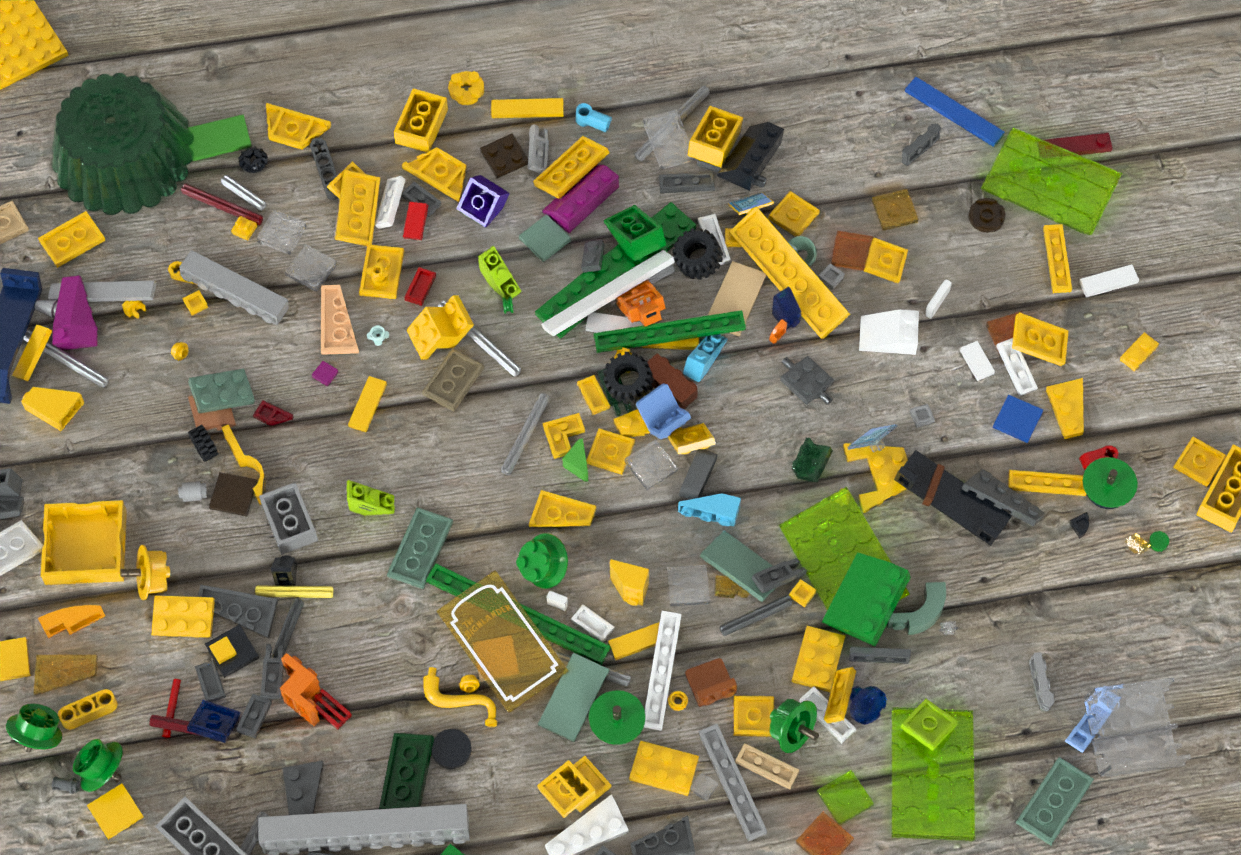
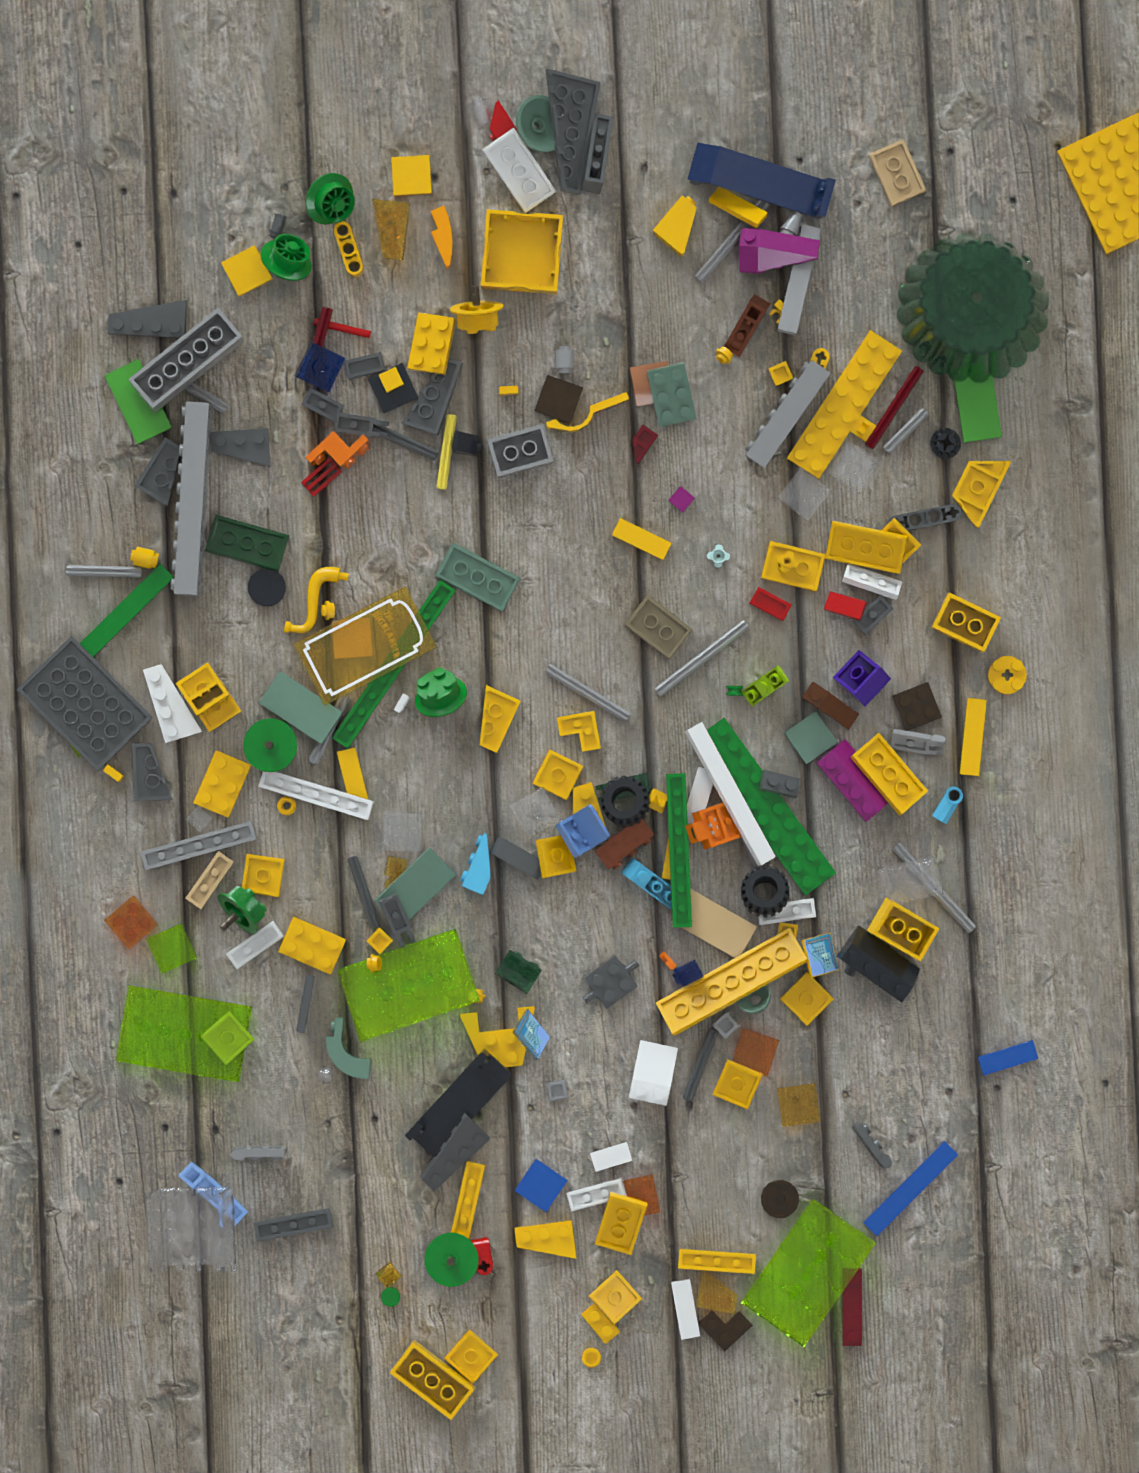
camera: 100 degrees right, 25 degrees up
yellow plate [38,211,106,268] -> none
black tyre [188,425,219,462] -> none
light nougat wing [321,285,359,355] -> none
lime slope [347,480,395,516] -> none
yellow wing [402,147,467,202] -> none
yellow bracket [407,295,474,360] -> none
bright green slope [563,438,588,481] -> none
white tile [571,605,614,642] -> none
yellow tile [577,375,610,415] -> none
green slope [603,205,666,261] -> none
yellow slope [610,559,649,606] -> none
dark grey tile [659,172,715,193] -> none
dark orange bracket [685,658,737,707] -> none
green slope [822,552,911,647] -> none
yellow tile [824,667,856,723] -> none
clear blue tile [850,686,887,725] -> none
reddish brown tile [922,464,945,507] -> none
white tile [925,280,952,319] -> none
sand green tile [1016,757,1094,846] -> none
black tile [1069,512,1089,539] -> none
none -> dark grey plate [254,1208,333,1242]
none -> yellow plate [366,954,382,973]
none -> yellow tile [499,386,519,396]
none -> yellow tile [582,1347,601,1368]
none -> yellow tile [588,1270,642,1325]
none -> dark grey axle [683,1028,718,1102]
none -> clear yellow wing [696,1270,738,1315]
none -> dark brown plate [698,1310,753,1352]
none -> copper slope [724,294,771,357]
none -> yellow plate [787,330,902,479]
none -> reddish brown slope [801,682,859,730]
none -> blue tile [977,1040,1039,1076]

